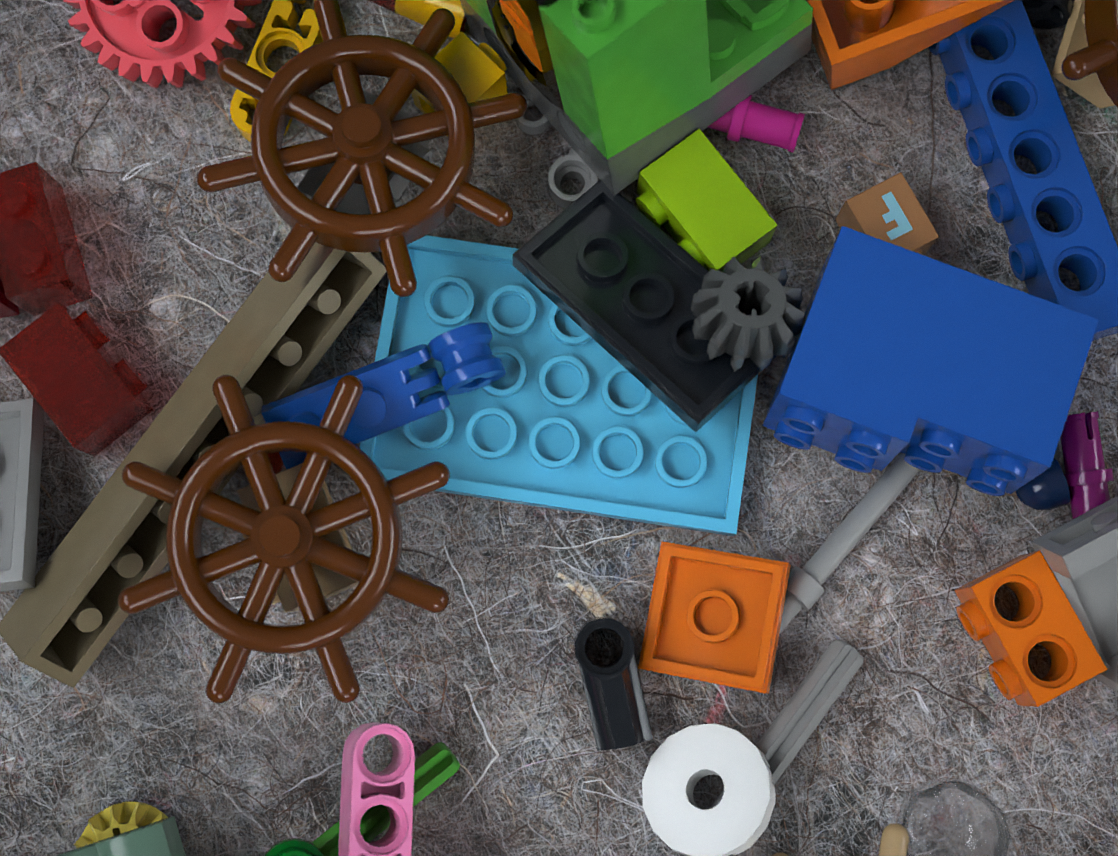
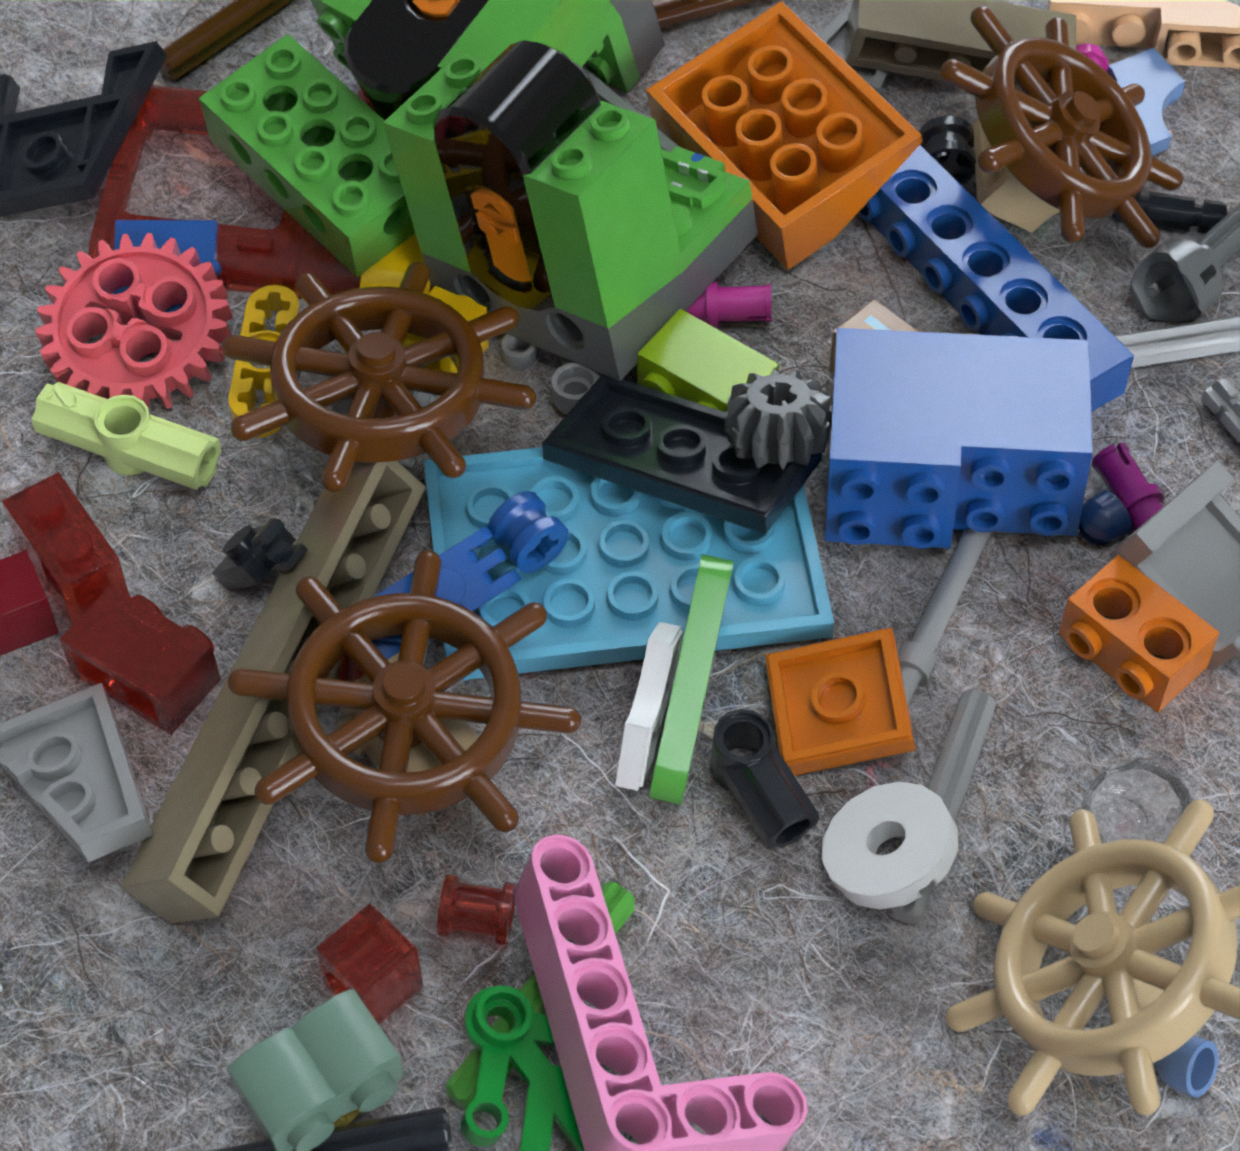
camera: 20 degrees left, 25 degrees down
none -> yellowish green piece [31,382,221,490]
none -> black plate [212,518,307,591]
none -> clear red brick [316,903,424,1025]
none -> clear red bush [437,874,516,945]
none -> white tile [615,622,683,791]
none -> bright green beam [649,554,734,805]

